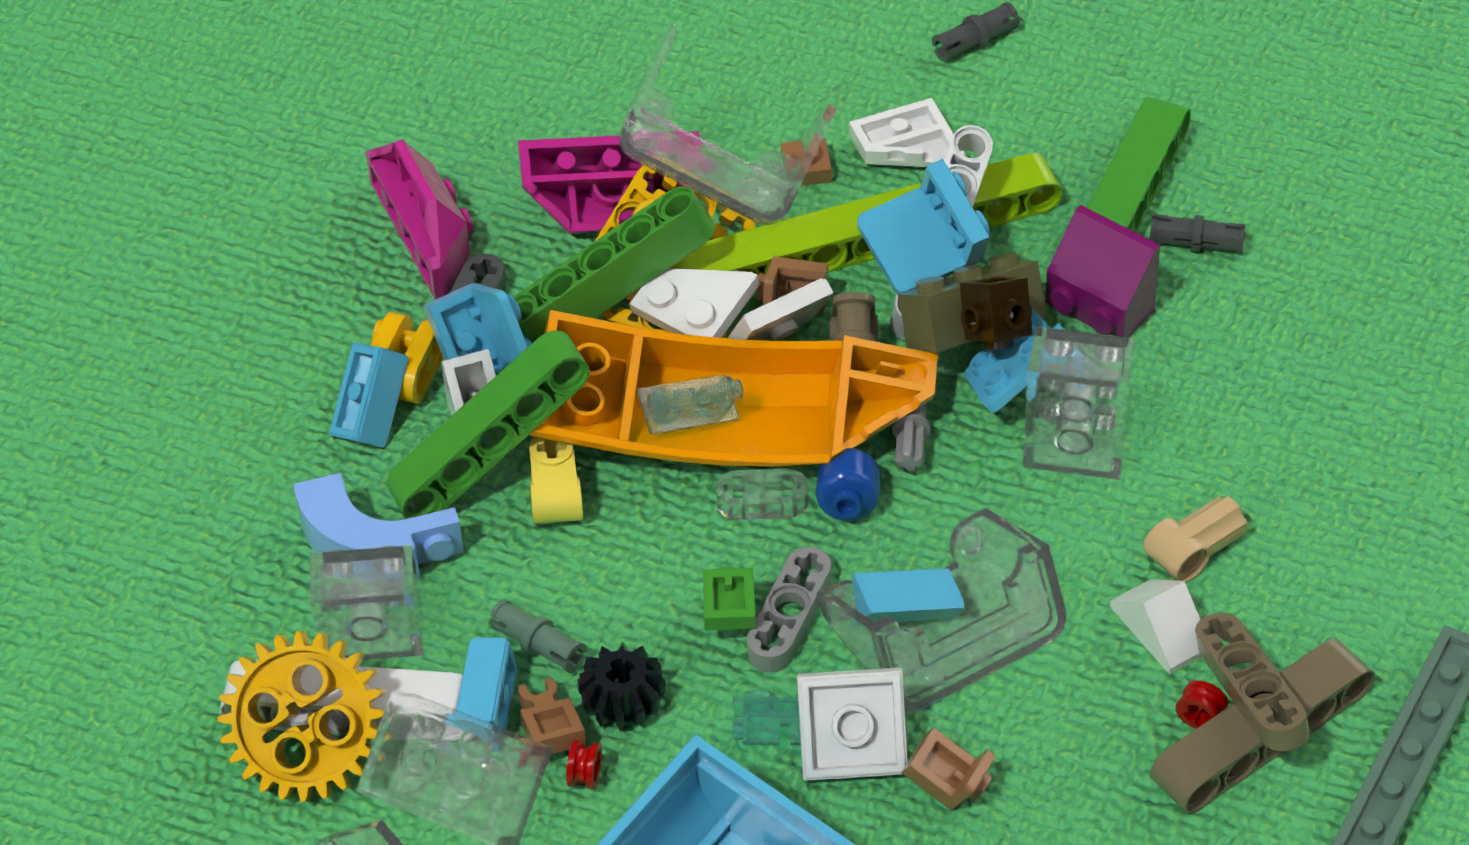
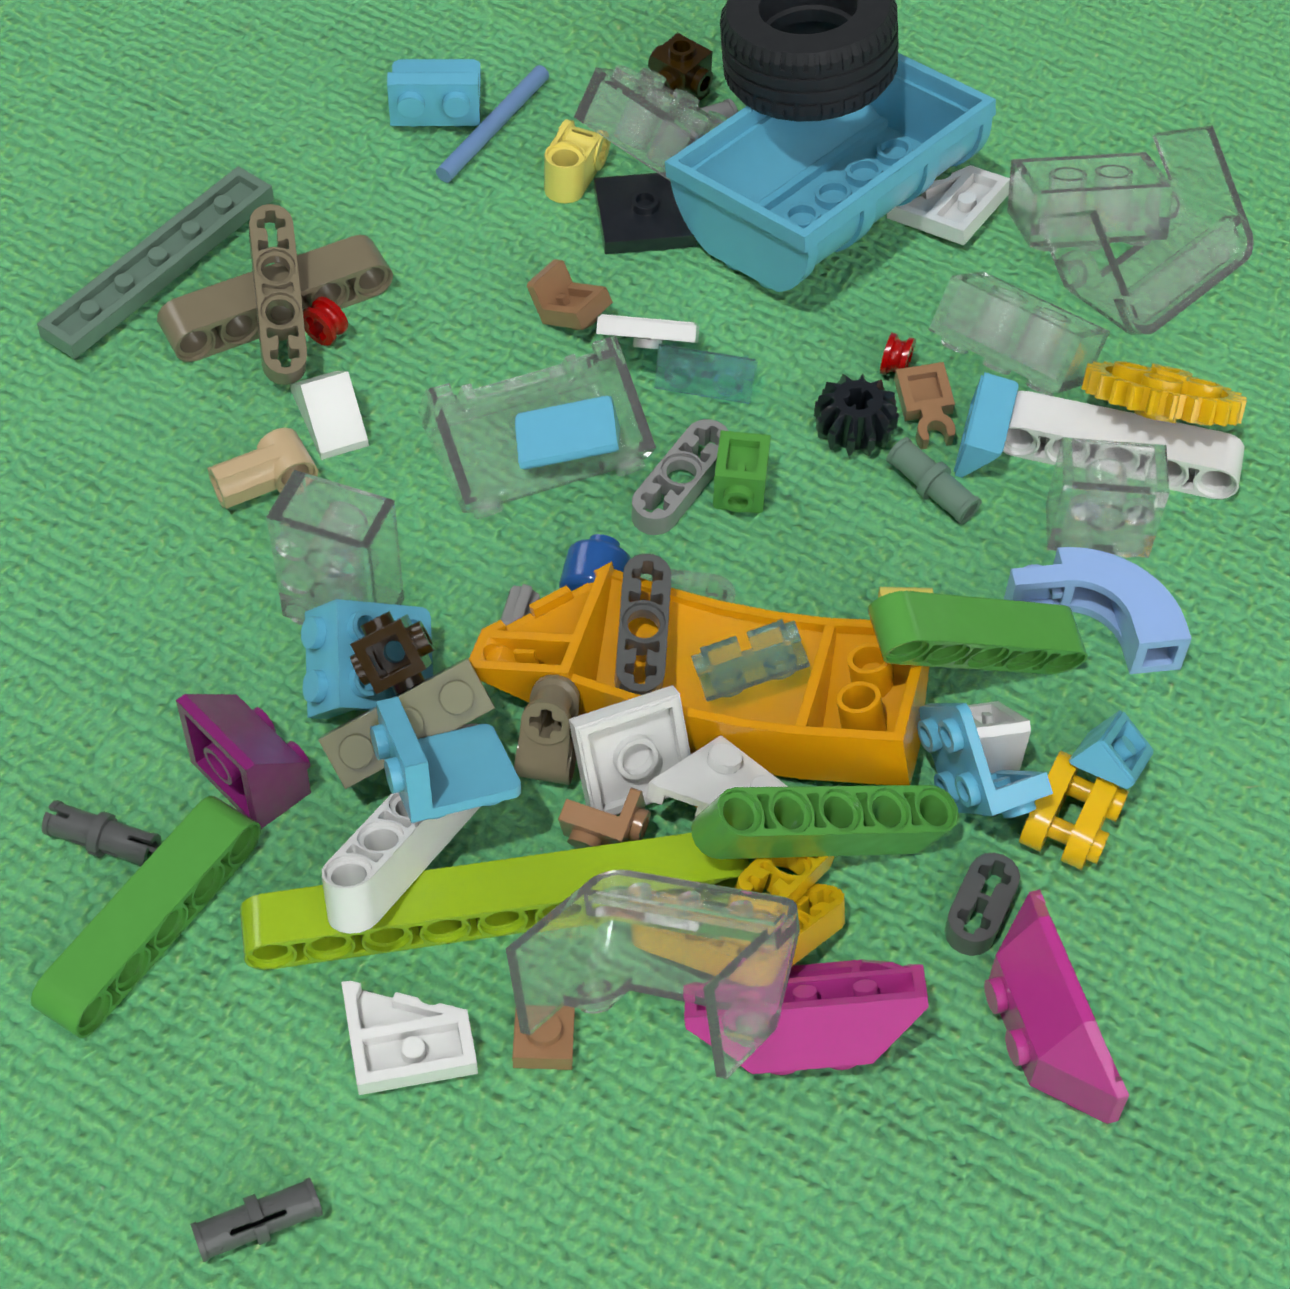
camera: 175 degrees left, 5 degrees up
none -> dark grey beam [614,554,671,695]

